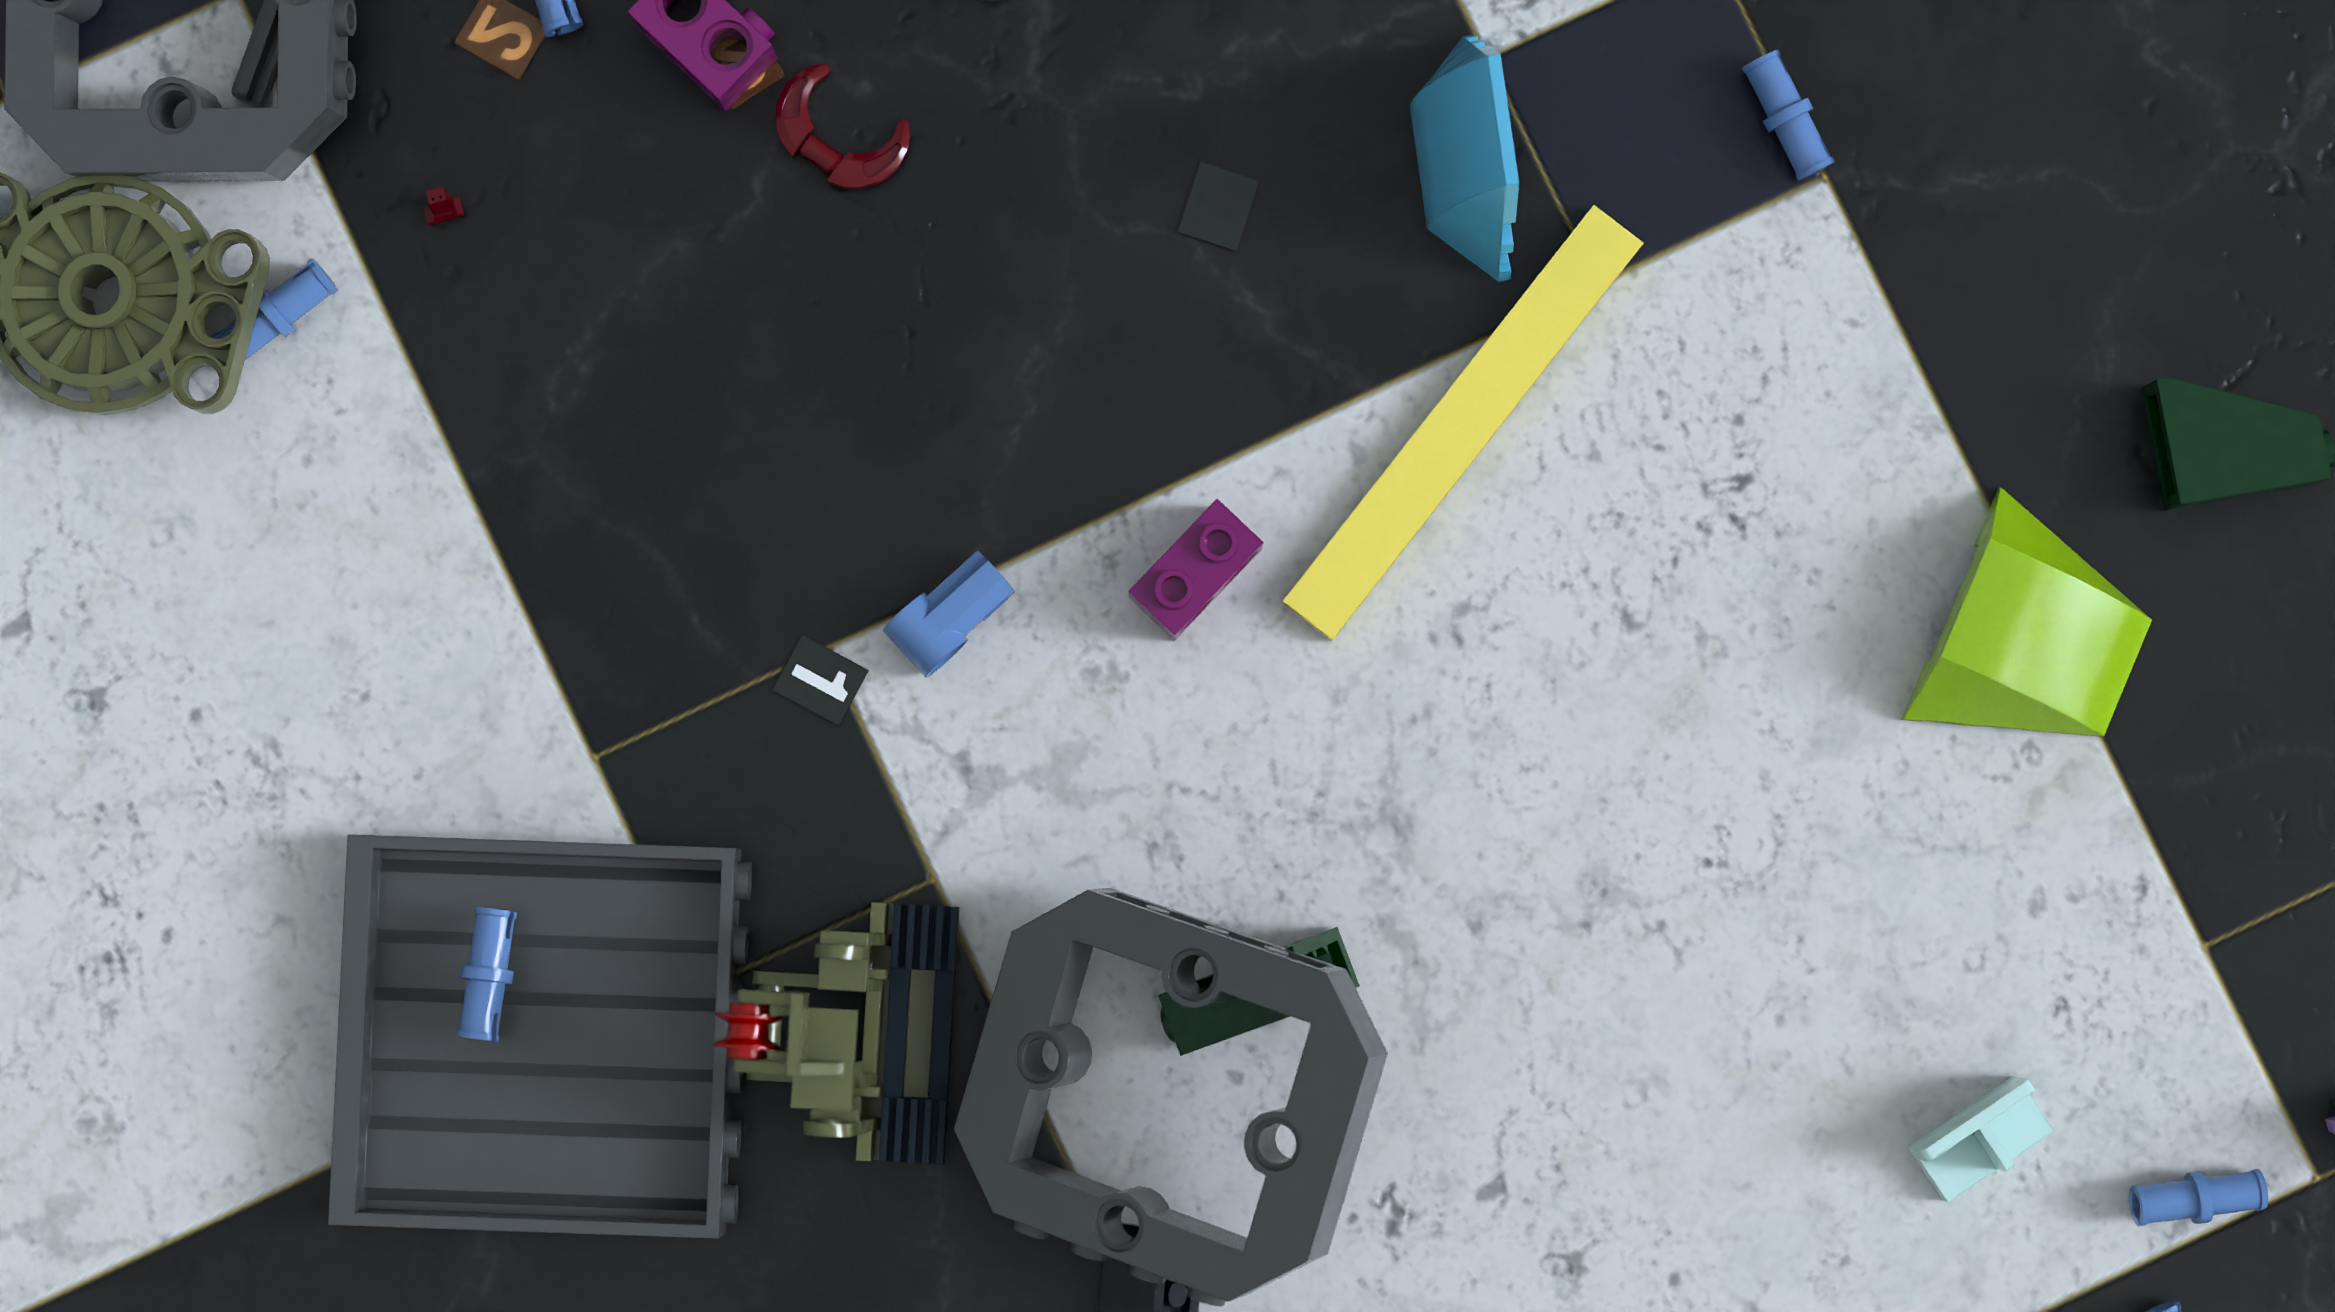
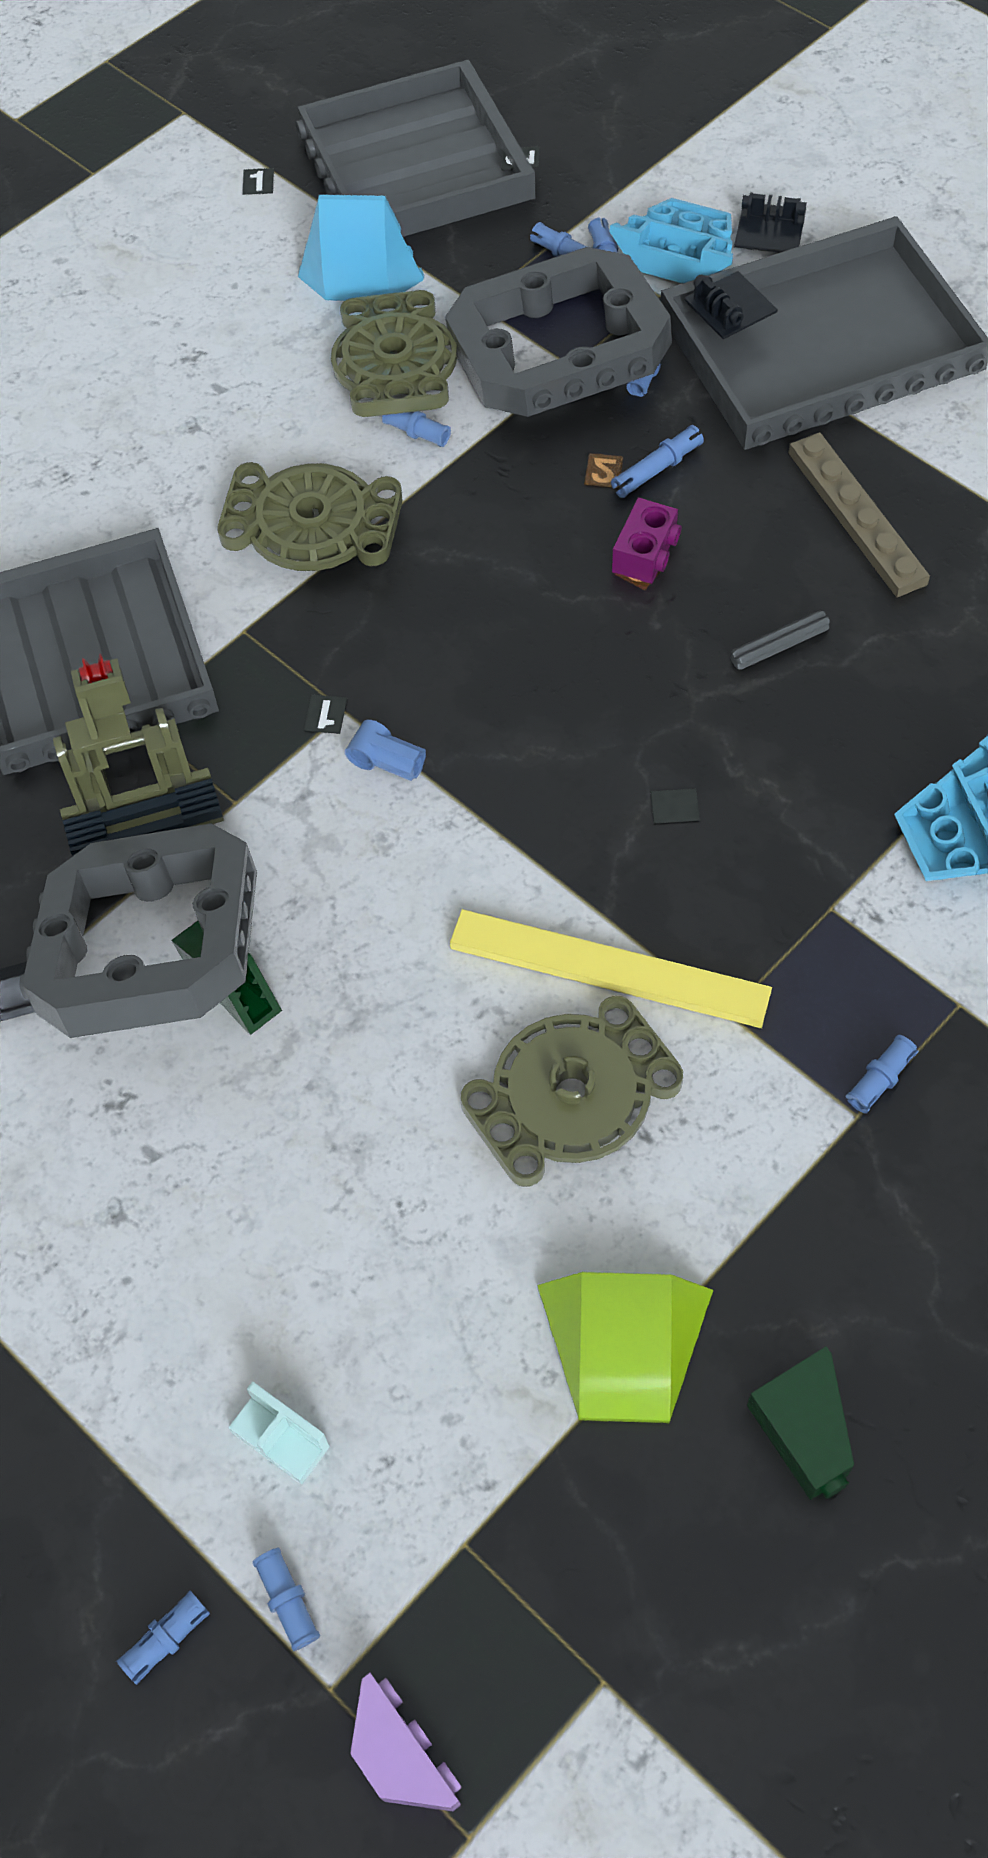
camera: 75 degrees right, 25 degrees down
dark red piece [424,186,465,226] -> none
medium blue pin [457,907,517,1042] -> none
dark red piece [776,63,910,190] -> none
magenta brick [1128,498,1264,641] -> none
medium azure wedge [1410,35,1519,282] -> none
none -> olive piece [218,462,403,571]
none -> olive piece [461,996,683,1187]

